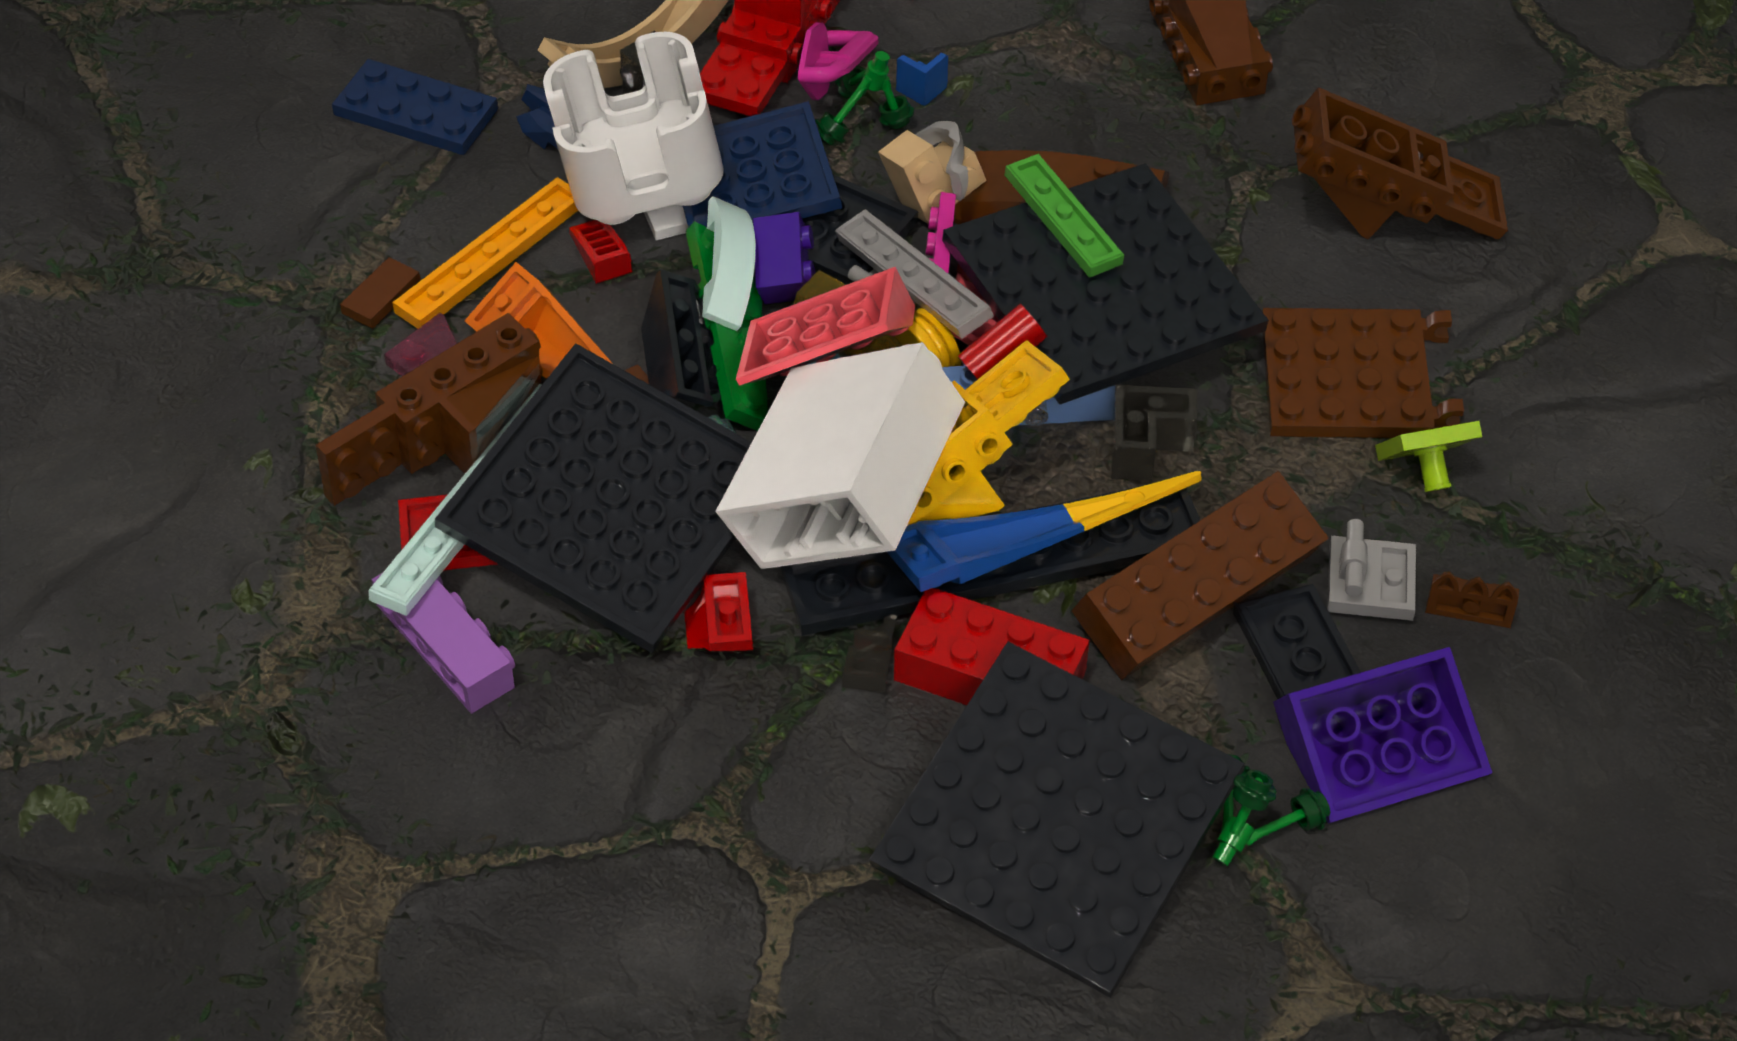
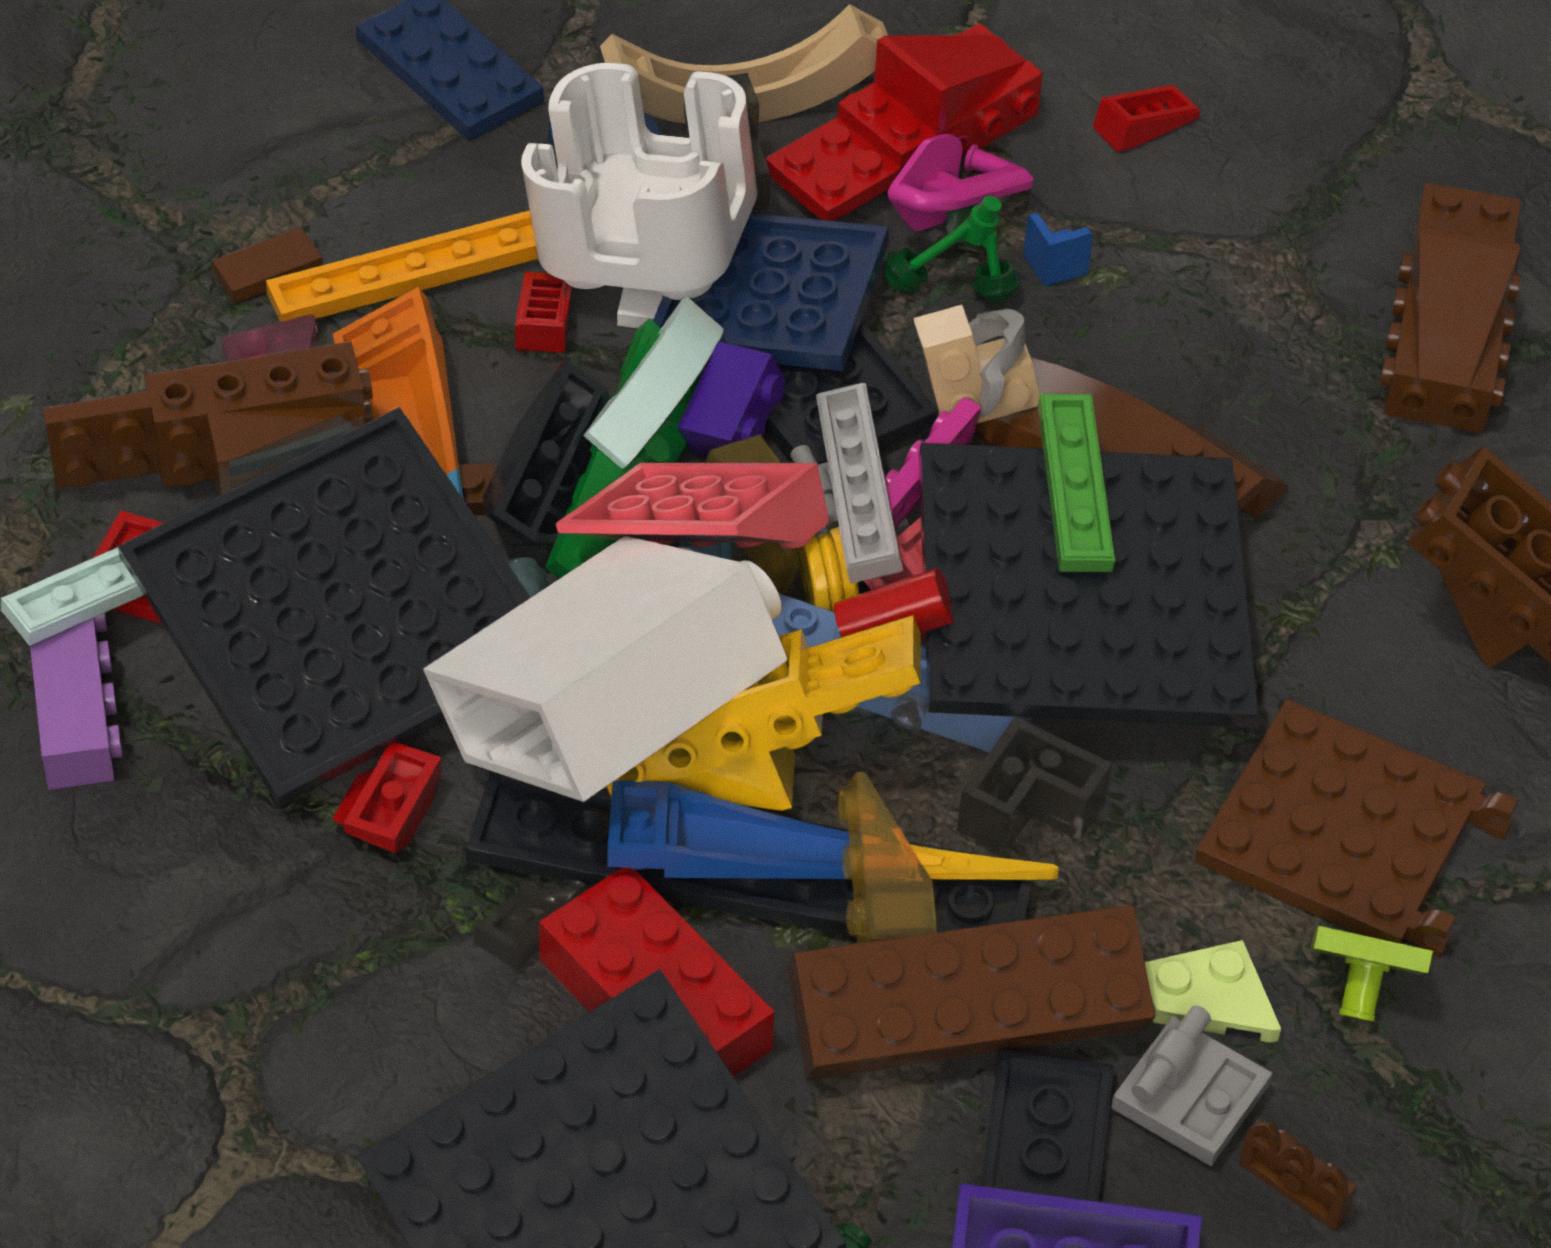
camera: 25 degrees right, 0 degrees up
none -> clear yellow slope [838,772,937,944]
none -> yellowish green wing [1145,940,1281,1043]

